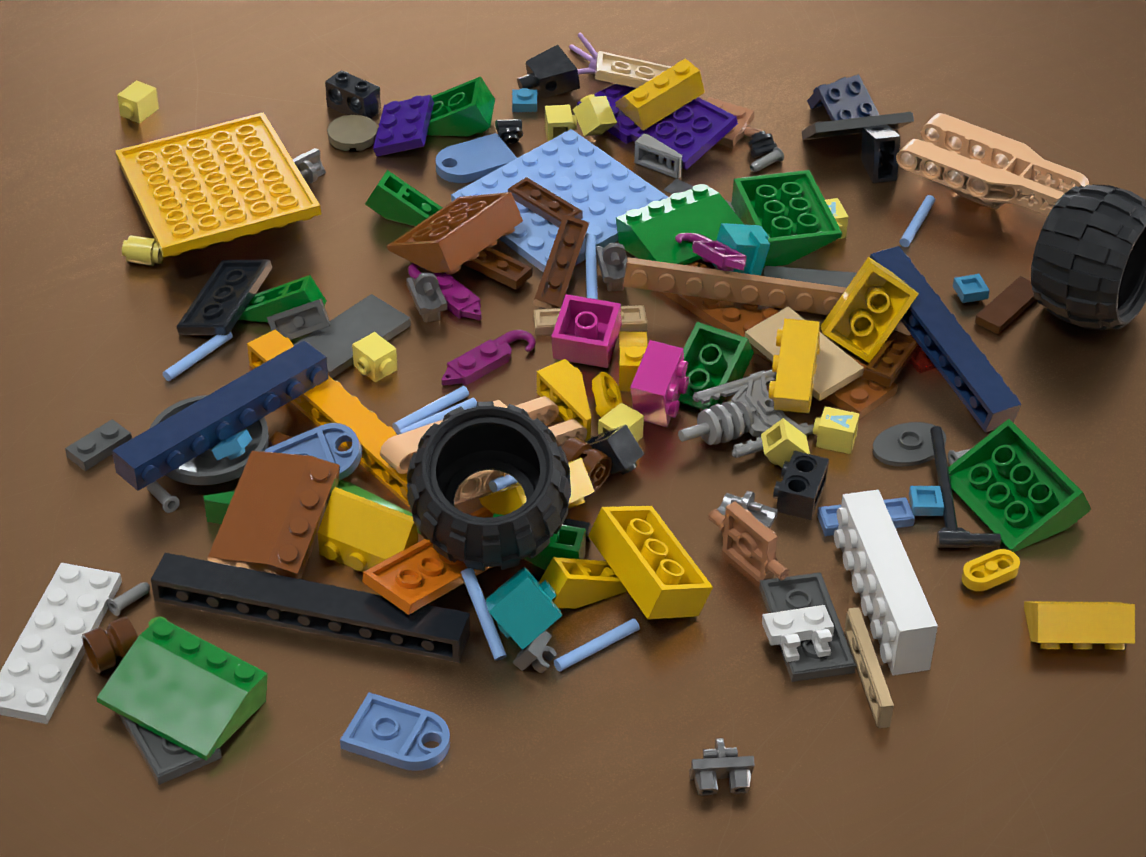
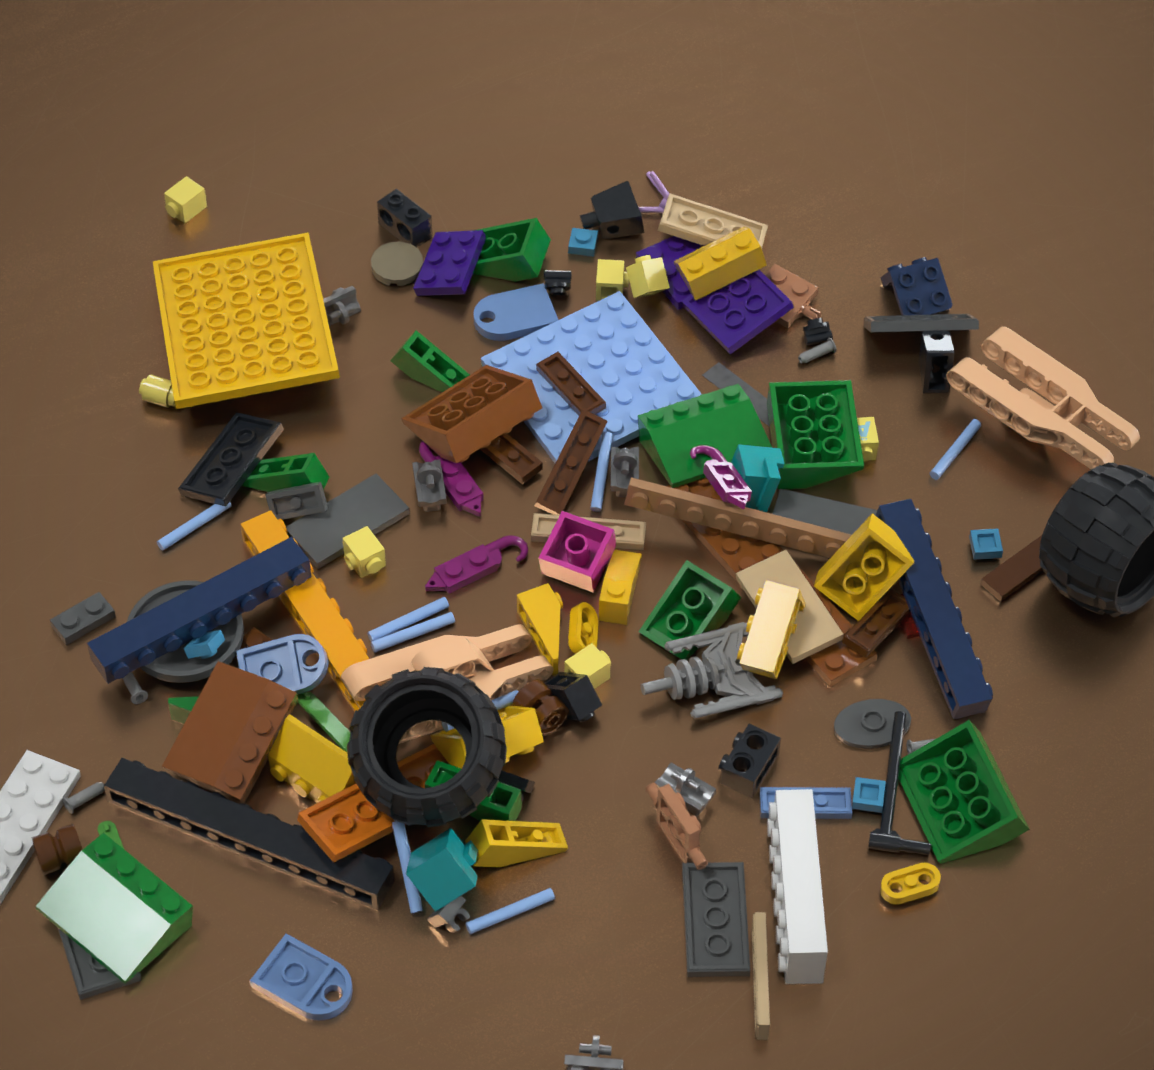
camera: 10 degrees right, 10 degrees up
yellow brick [588,506,713,619] -> none
dark pink brick [630,340,689,427] -> none
light grey slope [634,133,682,179] -> none
light yellow brick [761,418,810,468] -> none
white plate [762,605,834,662] -> none
light yellow brick [813,406,860,454] -> none
yellow slope [1024,601,1135,650] -> none

